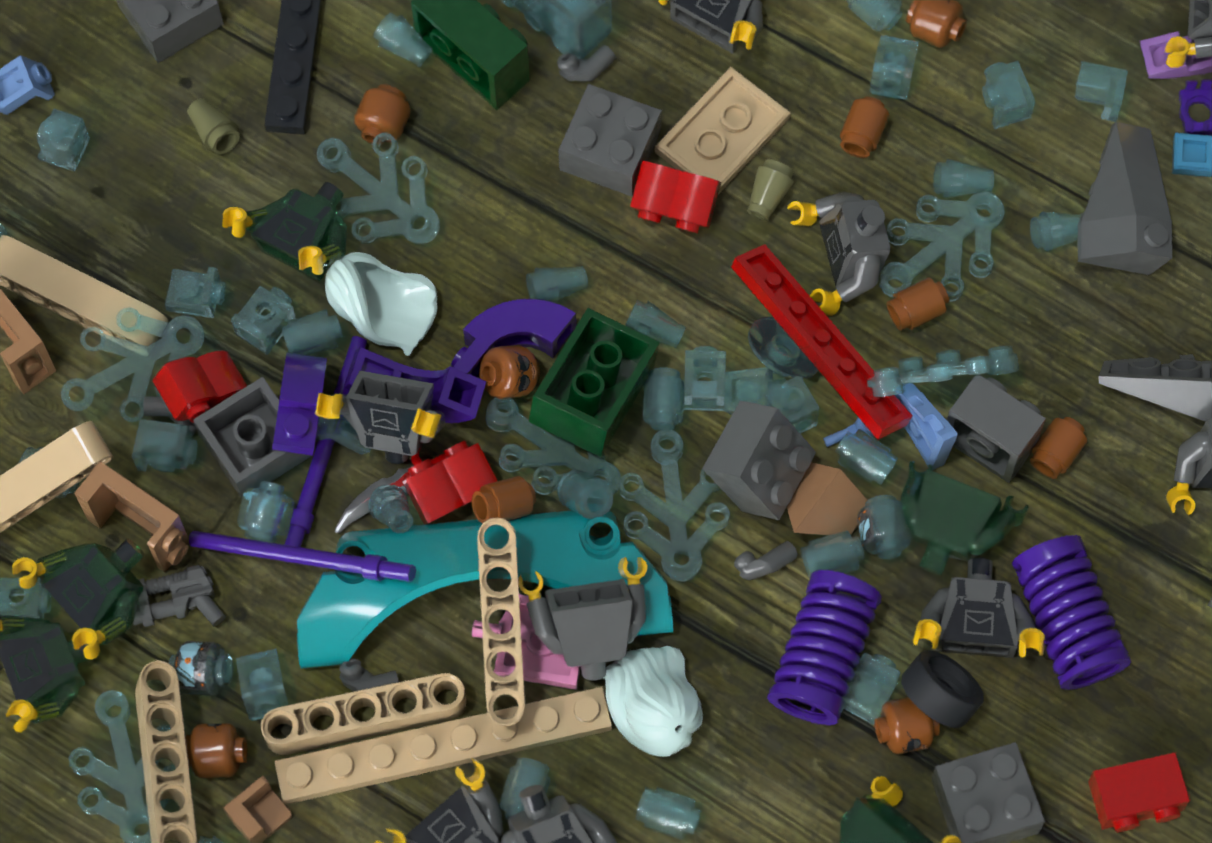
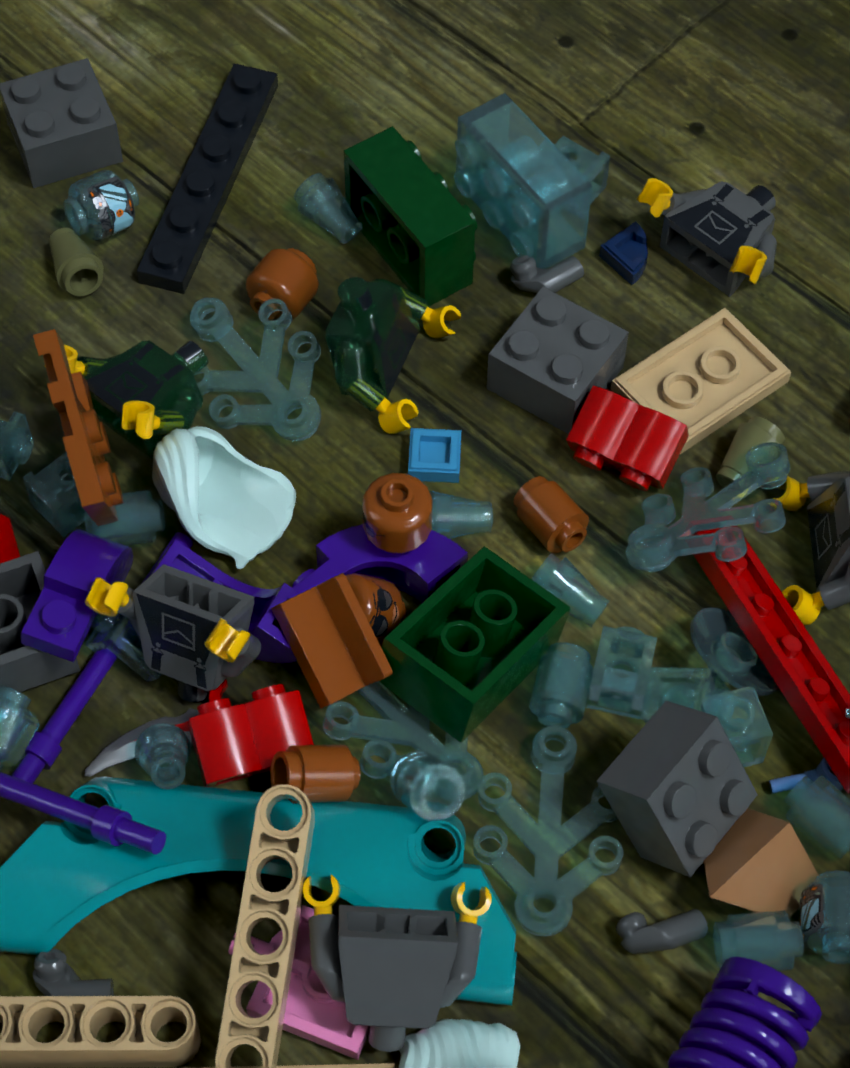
camera: 10 degrees right, 10 degrees down
none -> dark orange wing [33,329,124,526]
none -> head [63,170,139,241]
none -> dark orange panel [271,573,393,708]
none -> clear green torso [325,277,461,434]
none -> dark orange head [362,473,433,553]
none -> dark azure tile [408,428,462,483]
none -> dark orange brick [513,476,589,553]
none -> dark blue tile [599,222,648,285]
none -> clear light blue plant [626,442,791,572]

